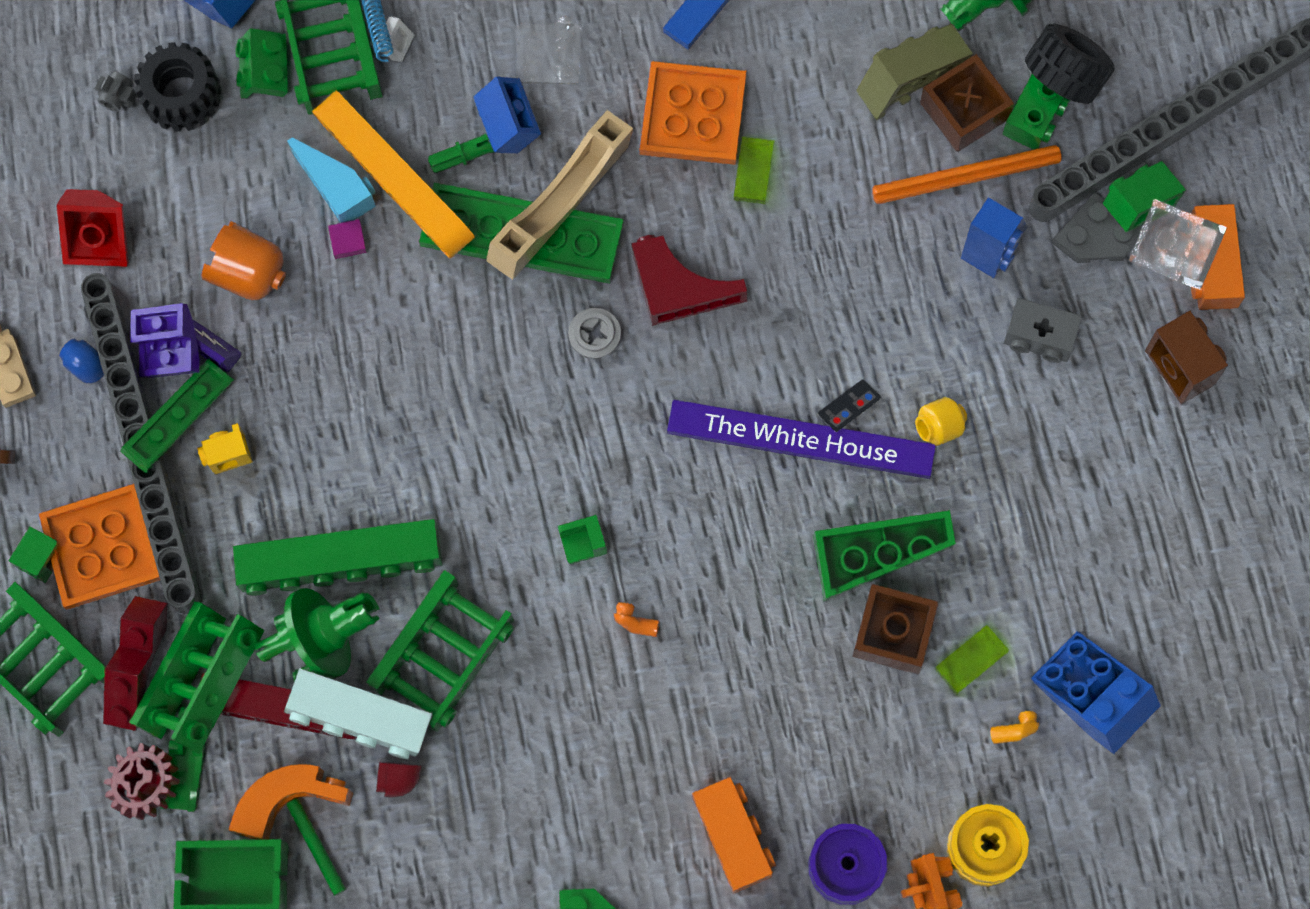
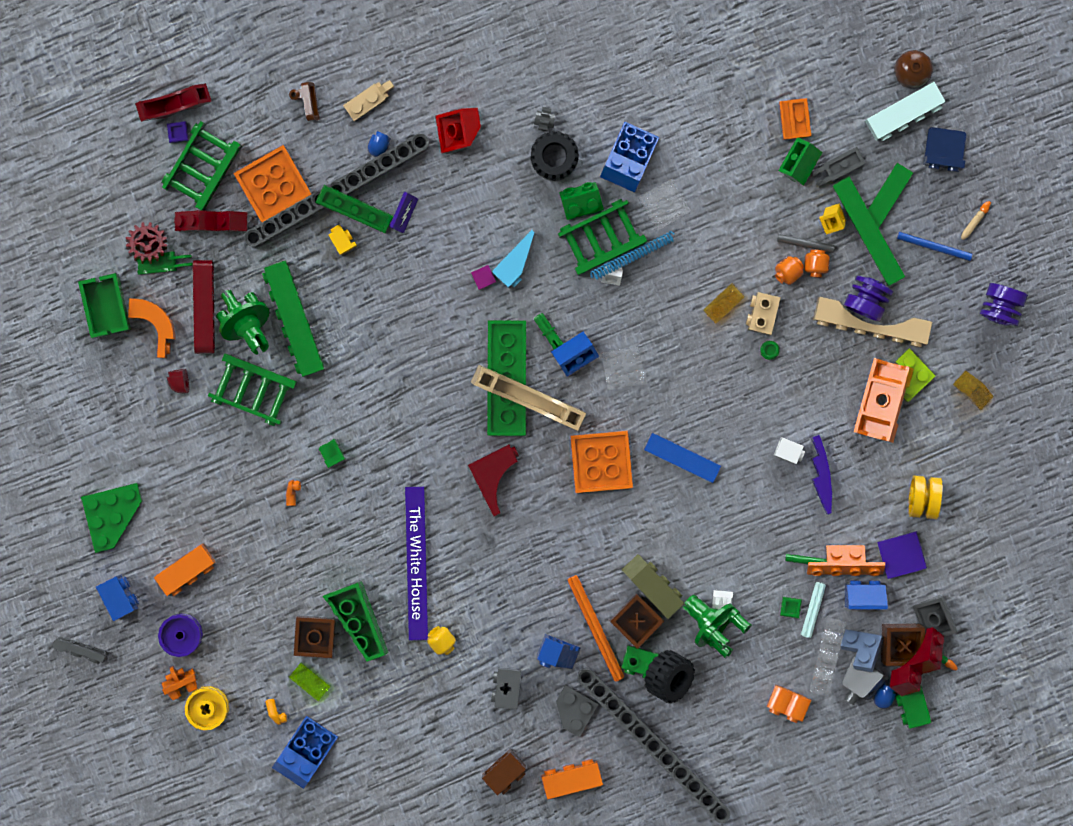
camera: 70 degrees right, 15 degrees up
green panel [8,526,59,584] -> none
green fence [129,601,265,754] -> none
dark purple slope [130,303,200,379] -> none
orange cylinder [201,221,286,300] -> none
light aqua brick [284,668,432,760] -> none
green bar [286,798,346,896] -> none
light orange beam [312,90,475,259] -> none
light grey gear [568,308,621,360] -> none
clear neon green tile [733,137,774,204] -> none
black sticker [817,379,882,432] -> none
green brick [1102,161,1186,233] -> none
clear brick [1128,199,1227,290] -> none

